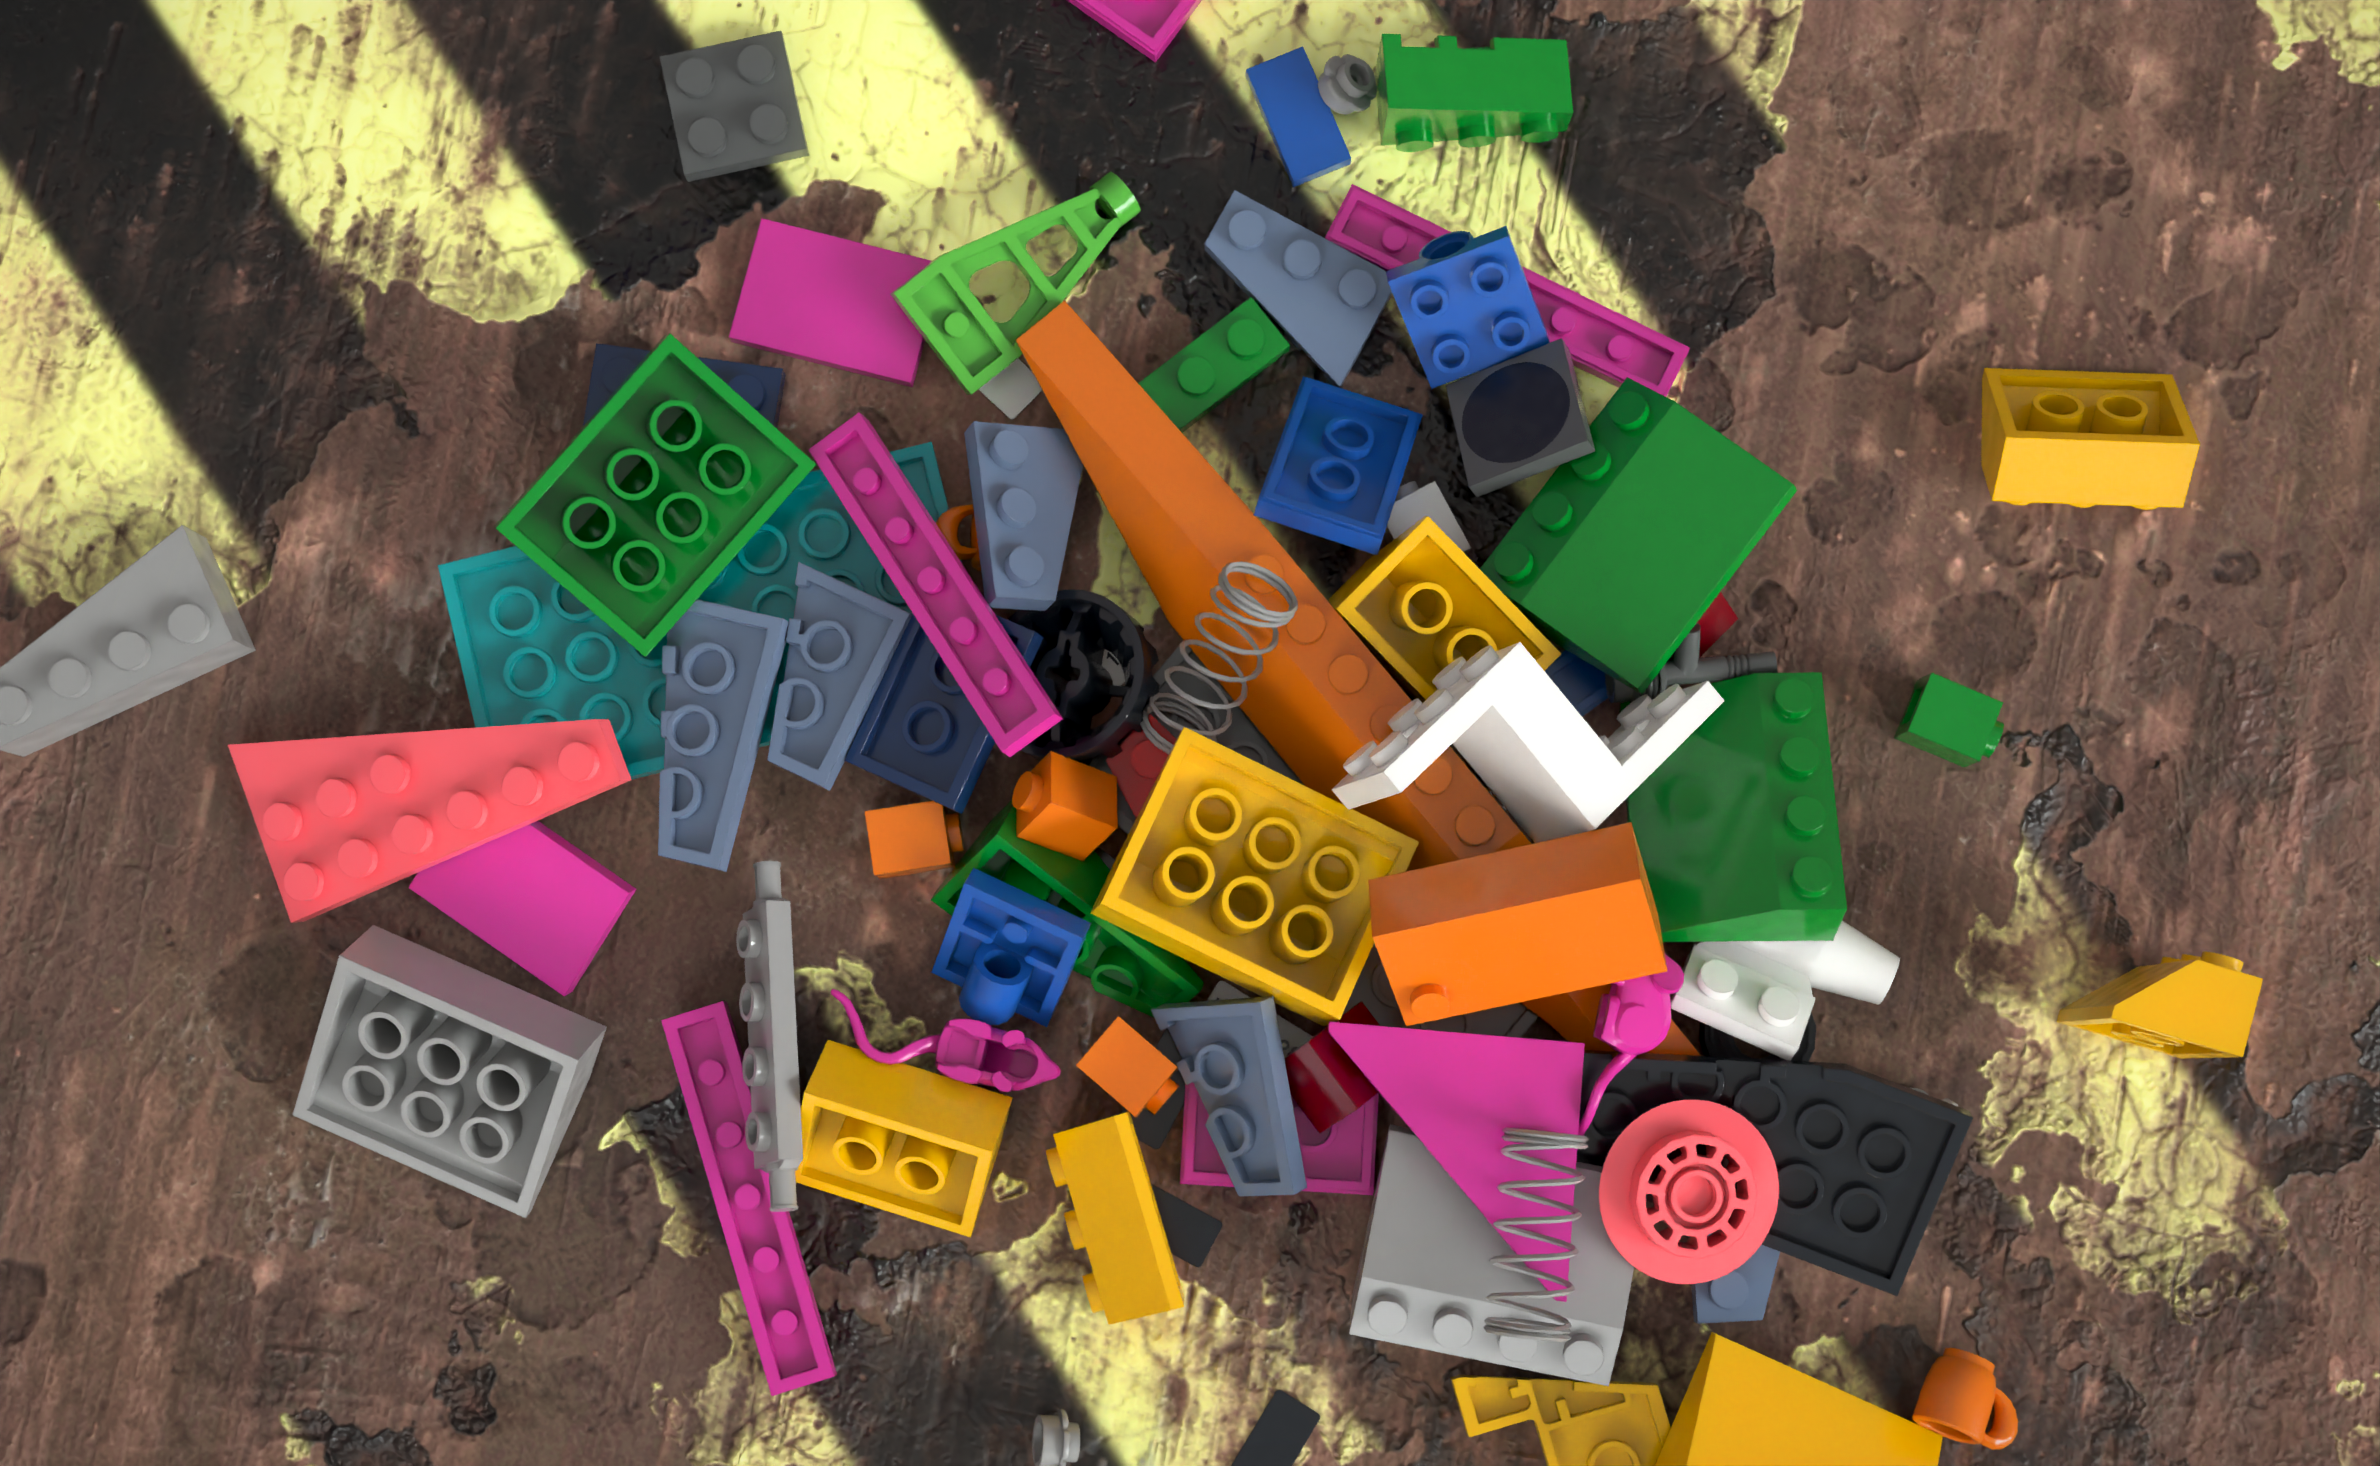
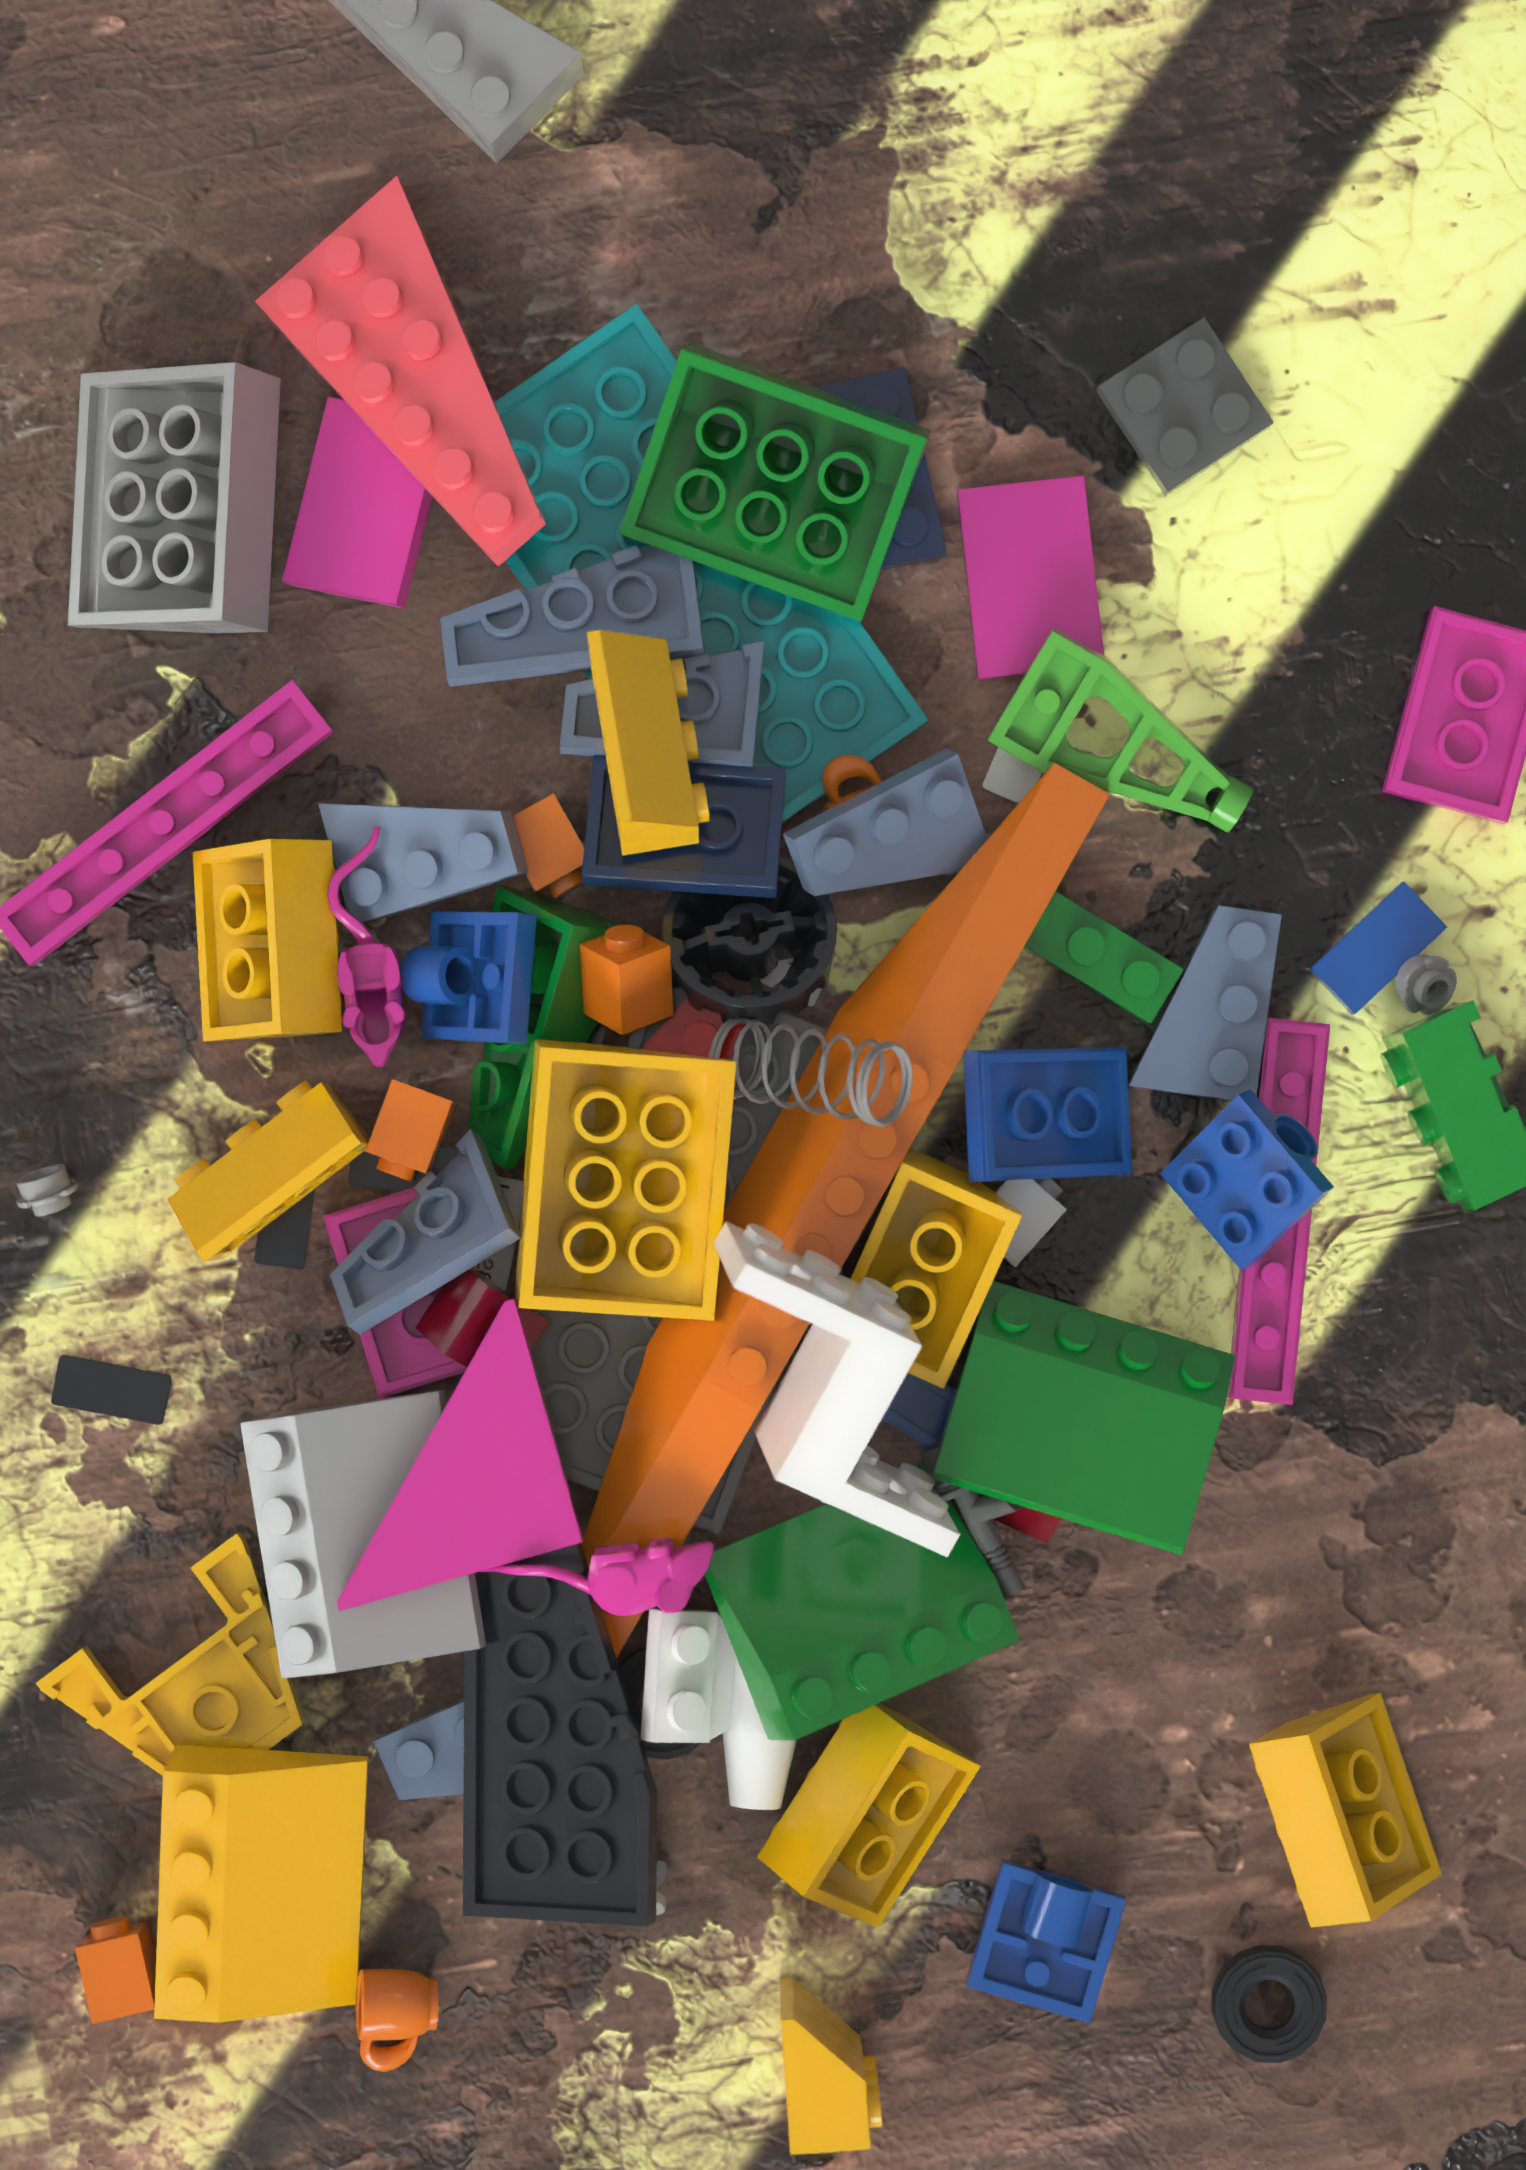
camera: 70 degrees right, 5 degrees up
light grey plate [736,861,803,1212] -> none
dark pink plate [809,412,1063,757] -> none
orange brick [1368,822,1667,1026] -> none
tile [1446,338,1595,497] -> none
light grey piece [1483,1127,1589,1342] -> none
coral wheel [1599,1100,1779,1284] -> none
green brick [1894,672,2004,768] -> none
none -> sand blue wing [318,803,529,924]
none -> yellow slope [587,630,710,856]
none -> yellow slope [757,1703,981,1928]
none -> blue plate [966,1858,1126,2023]
none -> black tyre [1211,1945,1327,2063]

